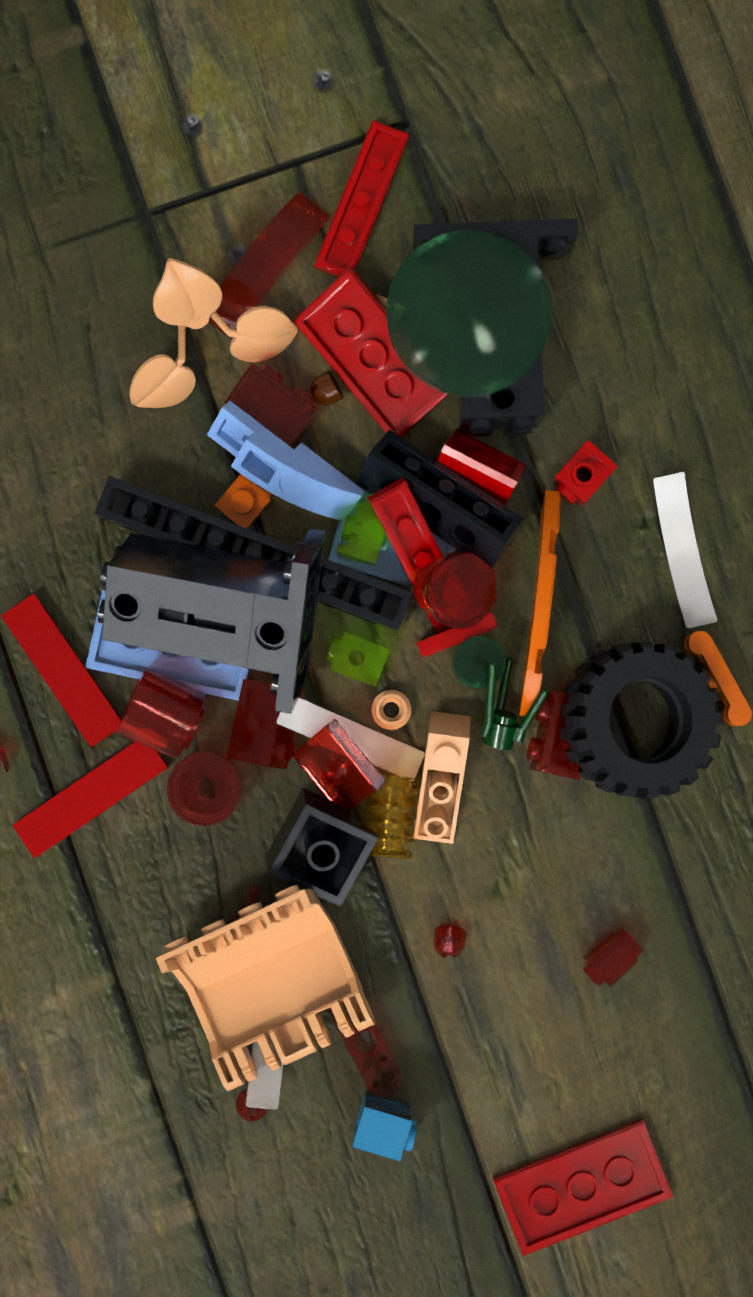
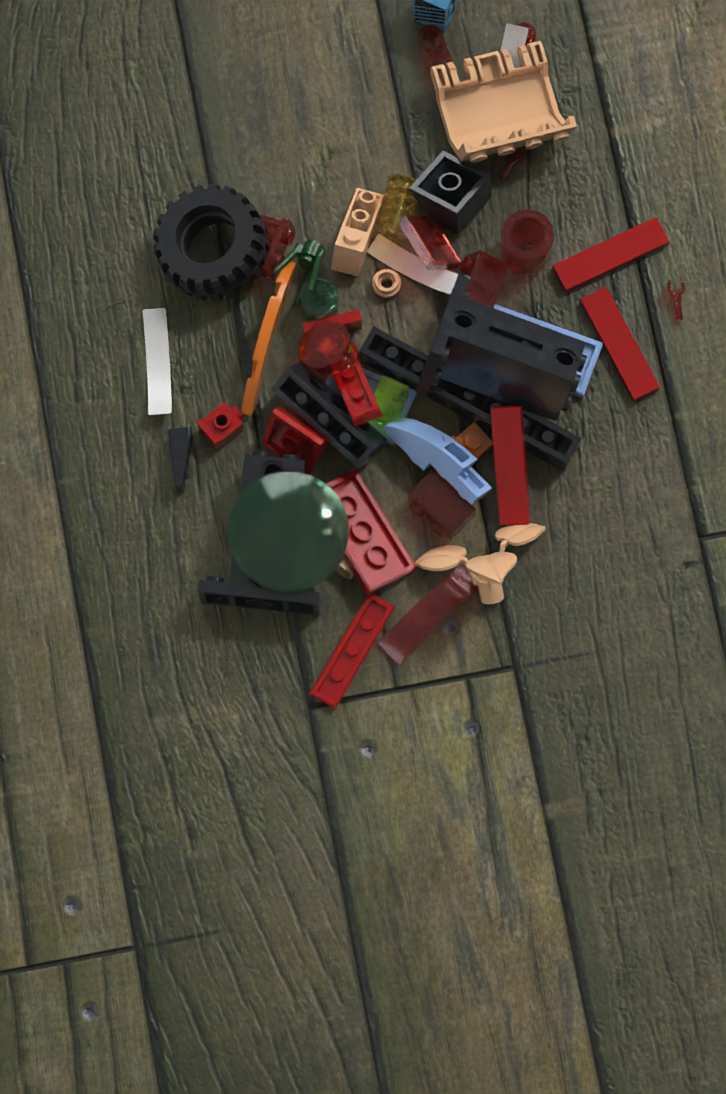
camera: 170 degrees left, 10 degrees down
clear red piece [116,666,206,759] -> none
reddish brown hinge [310,370,344,406] -> none
clear neon green brick [326,632,390,688] -> none
clear red hinge [433,924,467,958] -> none
clear red brick [582,928,643,988] -> none
orange plate [683,631,752,726] -> none
none -> black slope [168,426,193,493]
none -> red tile [491,406,531,525]

